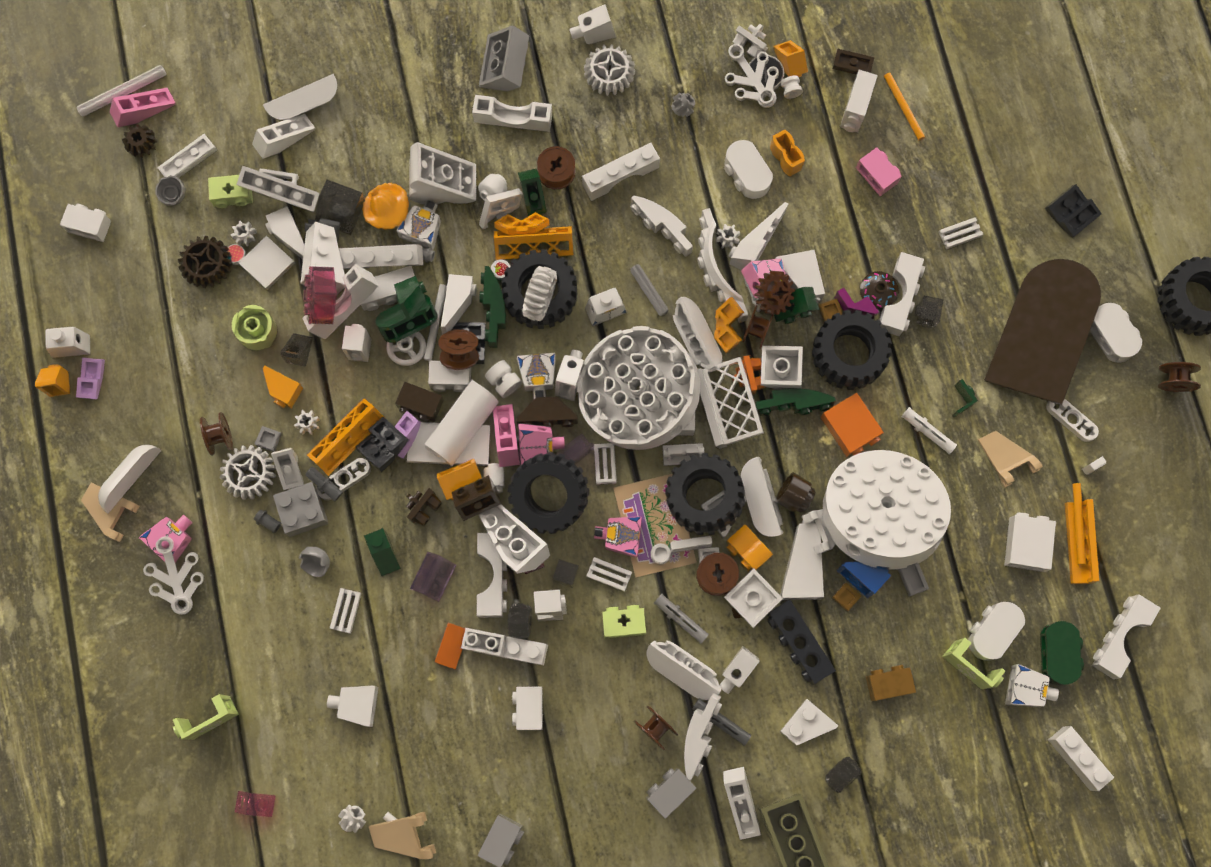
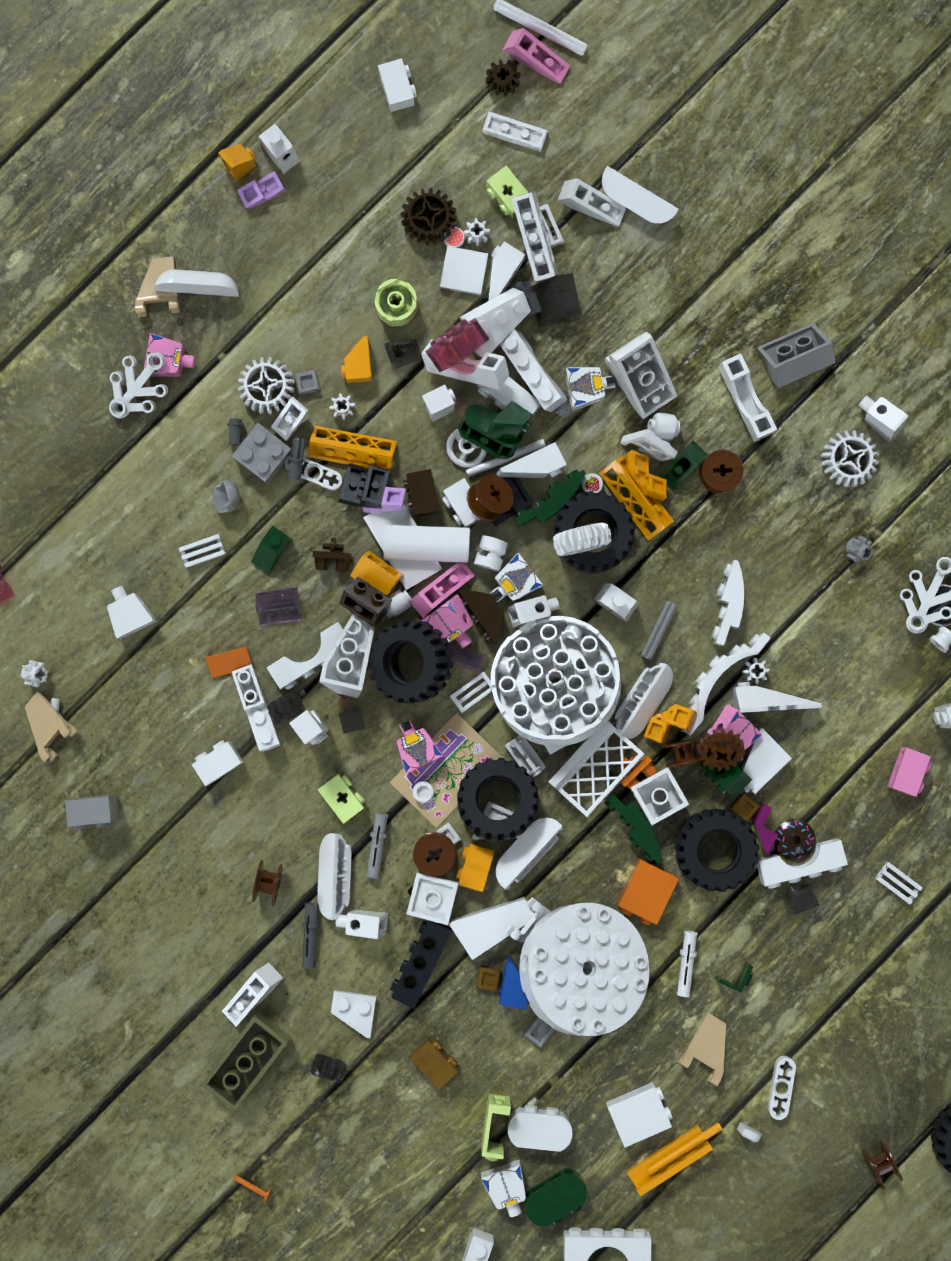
camera: 55 degrees right, 10 degrees up
light grey hair [155,175,186,206] -> none
yellowish green panel [173,694,239,740] -> none
reddish brown piece [200,412,233,456] -> none
light orange piece [362,183,409,230] -> none
white arch [582,143,660,201] -> none
white tile [586,557,632,592] -> none
light grey brick [646,768,697,819] -> none
white tile [670,536,712,553] -> none
white slope [684,693,722,781] -> none
white brick [724,140,773,199] -> none
light orange brick [770,130,805,176] -> none
dark brown piece [775,472,816,513] -> none
dark brown piece [984,259,1101,405] -> none
white brick [1090,303,1142,363] -> none

